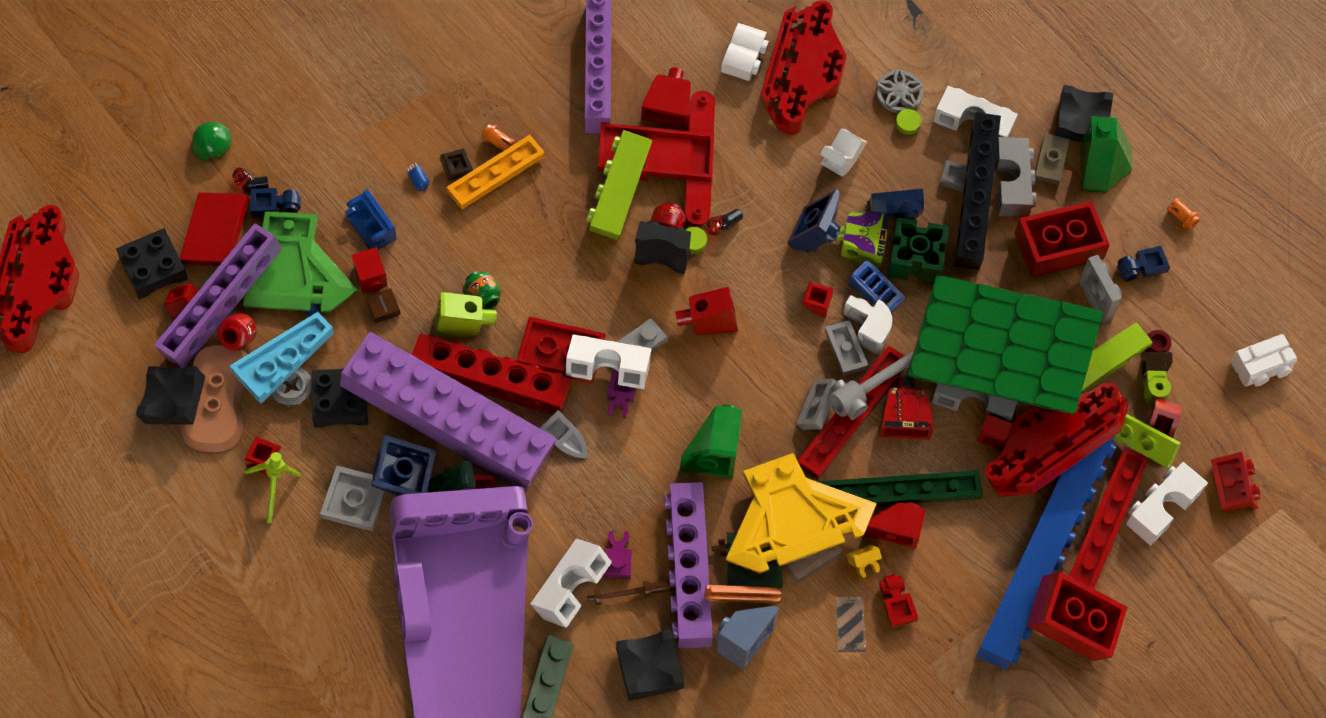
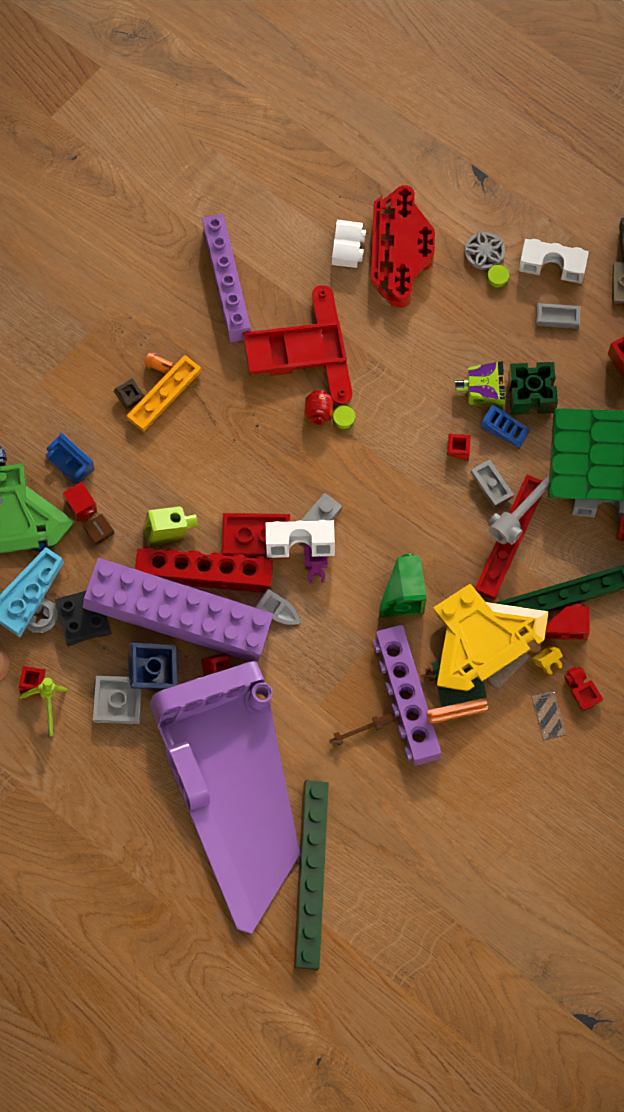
camera: 10 degrees left, 5 degrees up
blue piece [407,163,429,190] -> none
clear green plate [428,460,476,493] -> none
green head [462,271,501,309] -> none
white arch [530,539,612,628] -> none
lime brick [586,130,652,241] -> none
magenta plate [603,531,632,579] -> none
black brick [616,630,684,701] -> none
black brick [634,221,691,274] -> none
red torso [641,67,691,129] -> none
red torso [675,287,738,335] -> none
arm [706,209,743,236] -> none
sand blue slope [716,606,779,670] -> none
dark blue slope [787,189,840,252] -> none
light grey plate [796,378,837,430] -> none
white brick [820,129,867,177] -> none
white brick [843,295,892,355] -> none
dark blue slope [867,188,924,220] -> none
red torso [880,376,934,440] -> none
black brick [954,112,1001,270] -> none
light grey arch [995,137,1036,217] -> none

